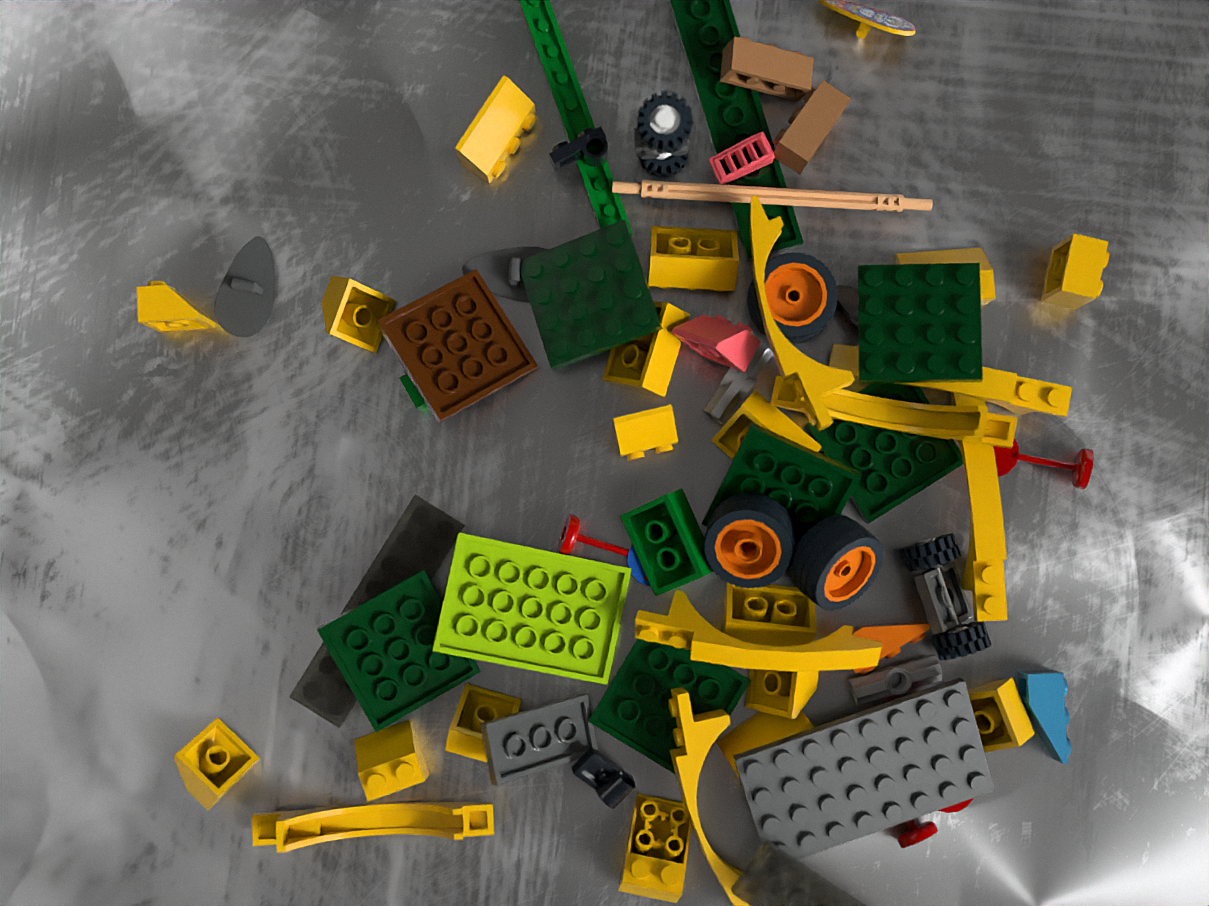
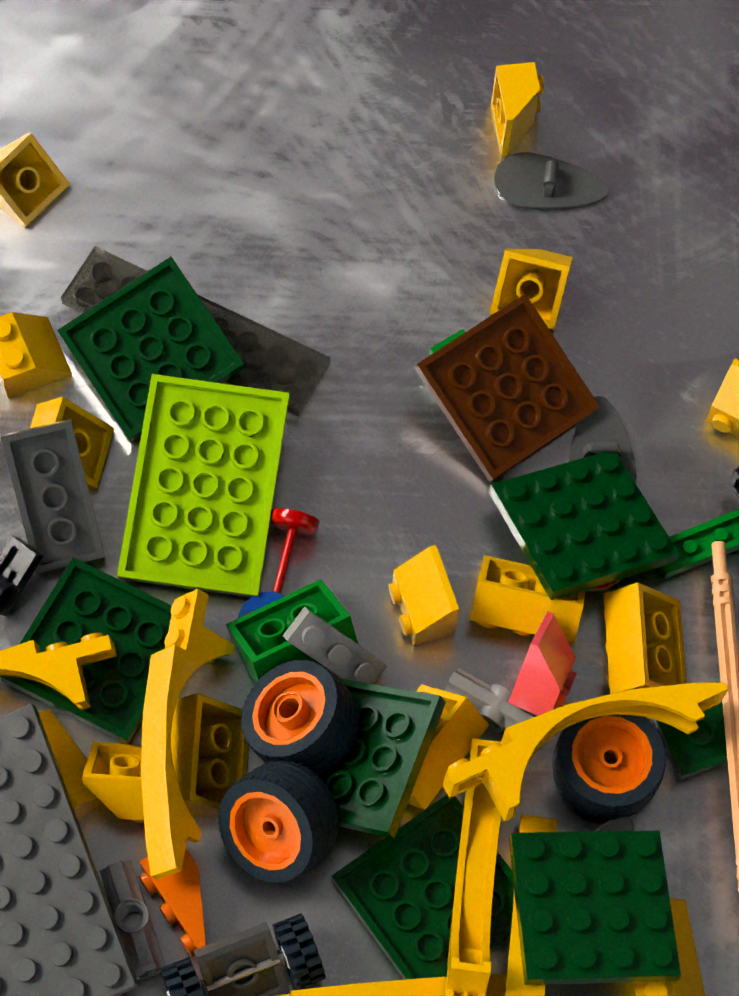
camera: 85 degrees right, 20 degrees down
none -> light grey plate [283,607,387,684]

